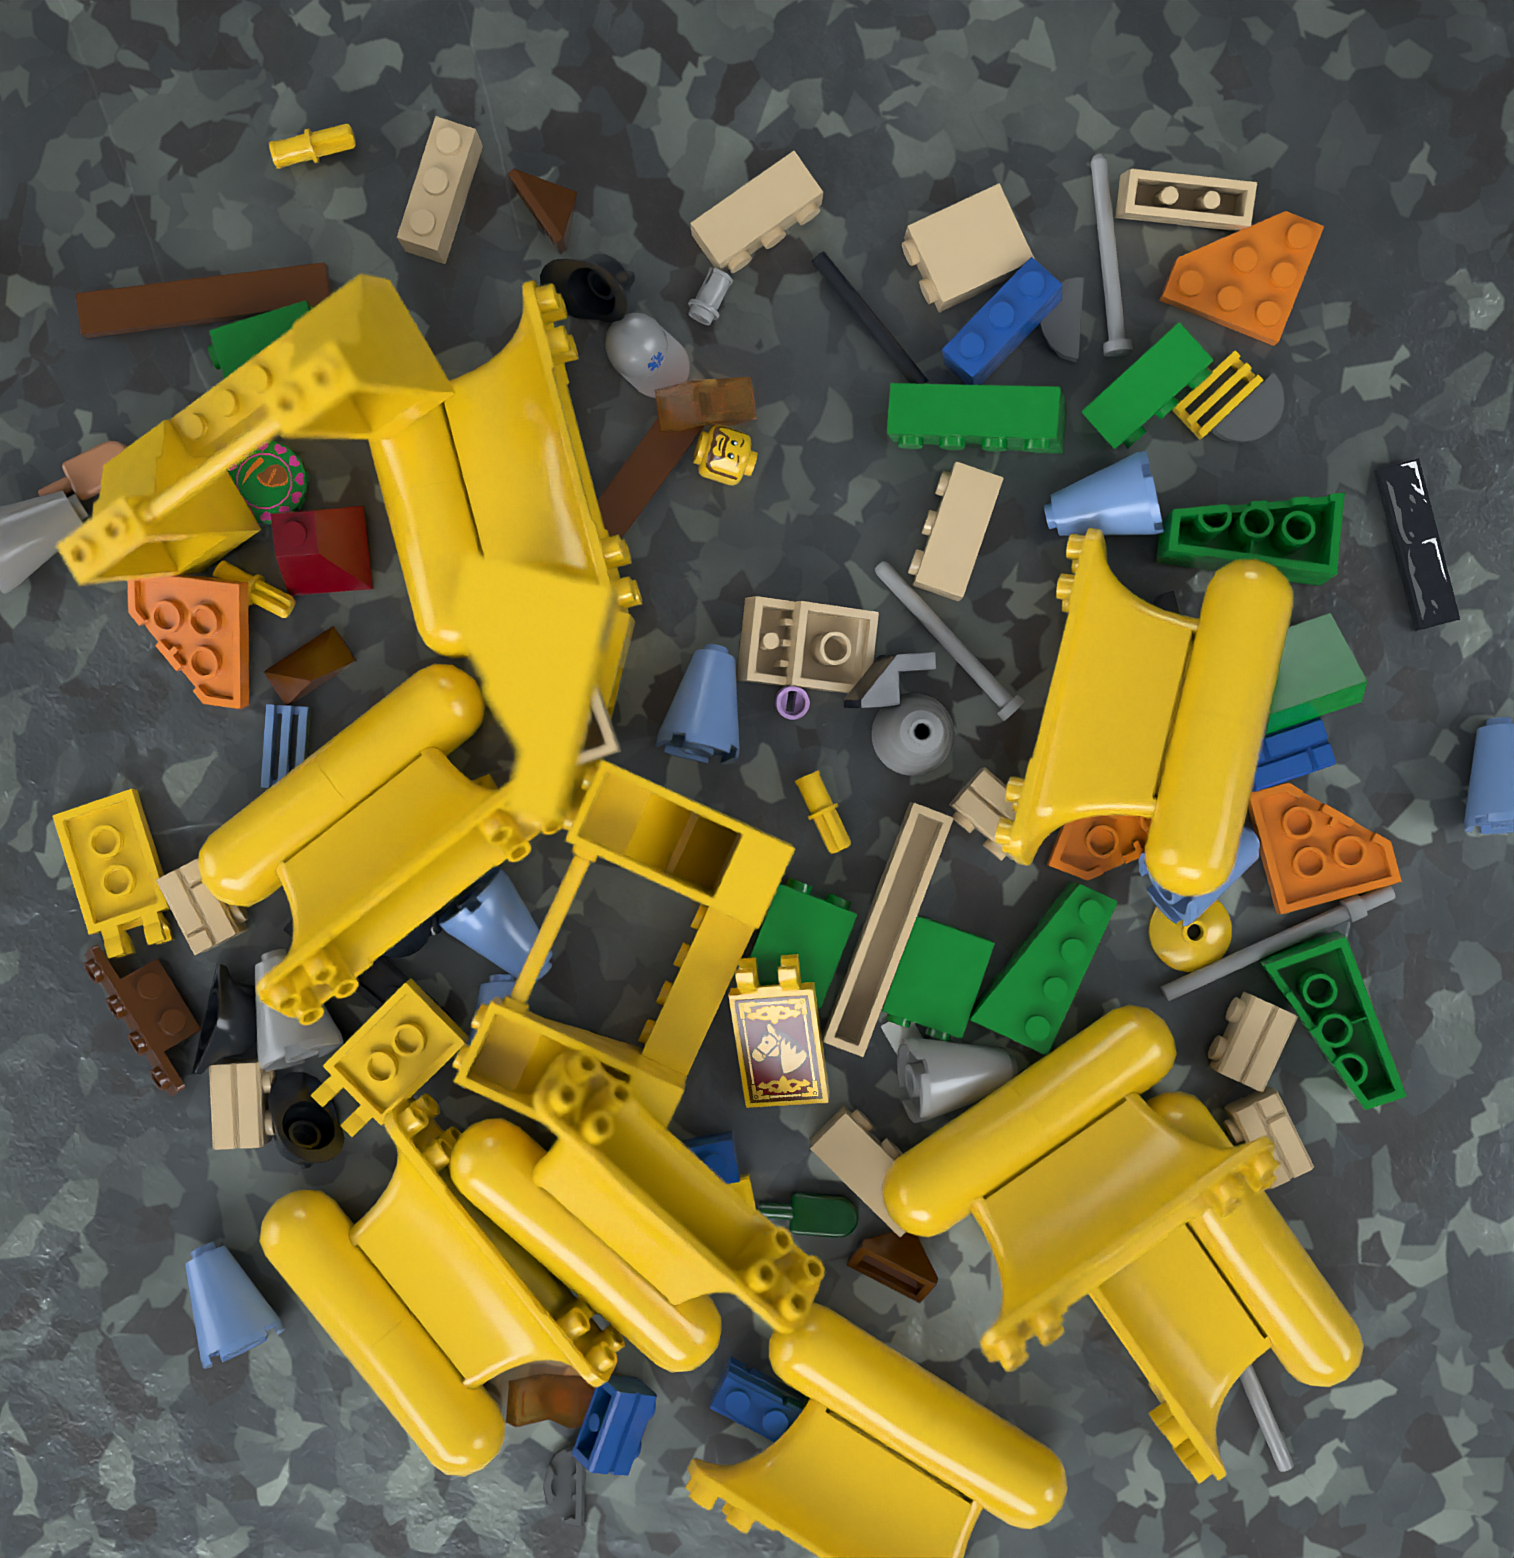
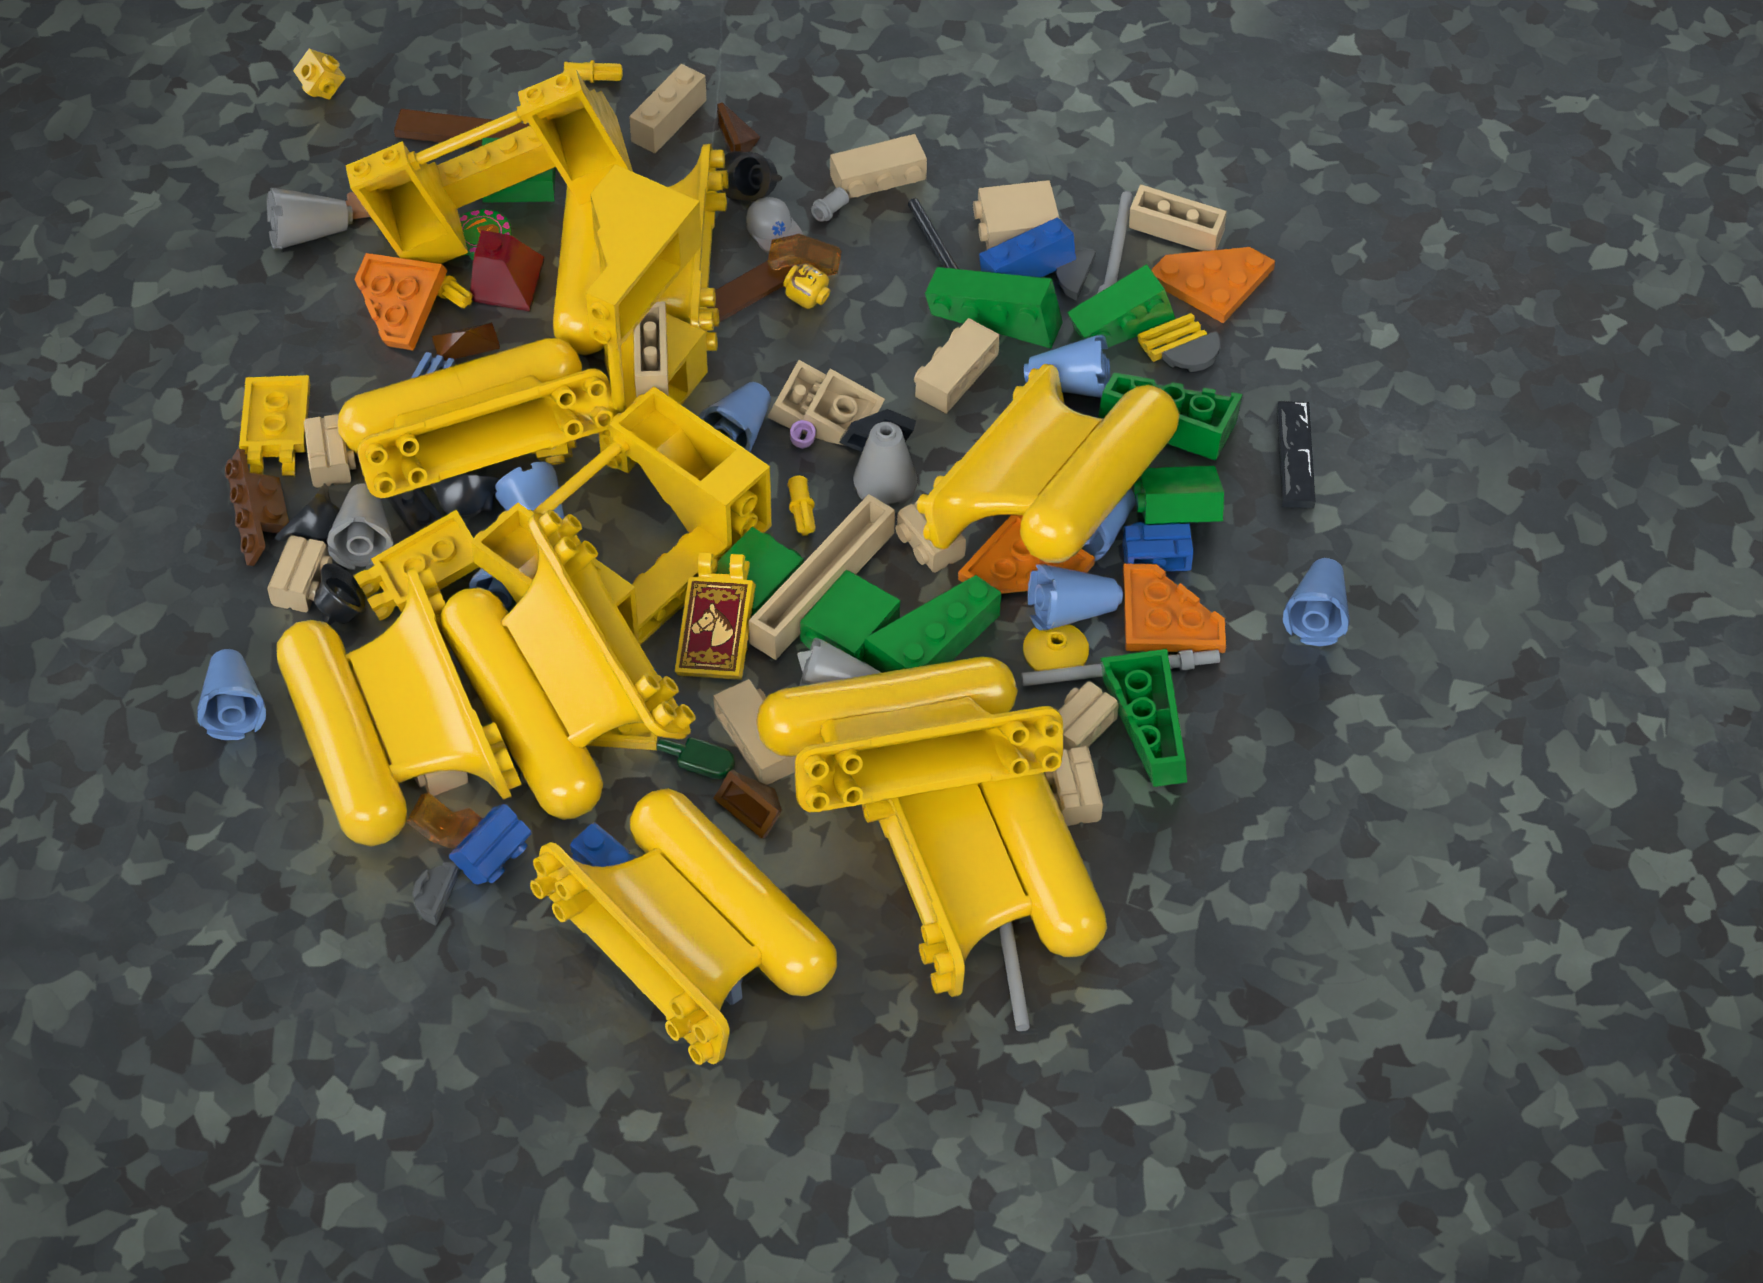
camera: 15 degrees right, 35 degrees down
light grey bar [875,561,1025,721] -> none

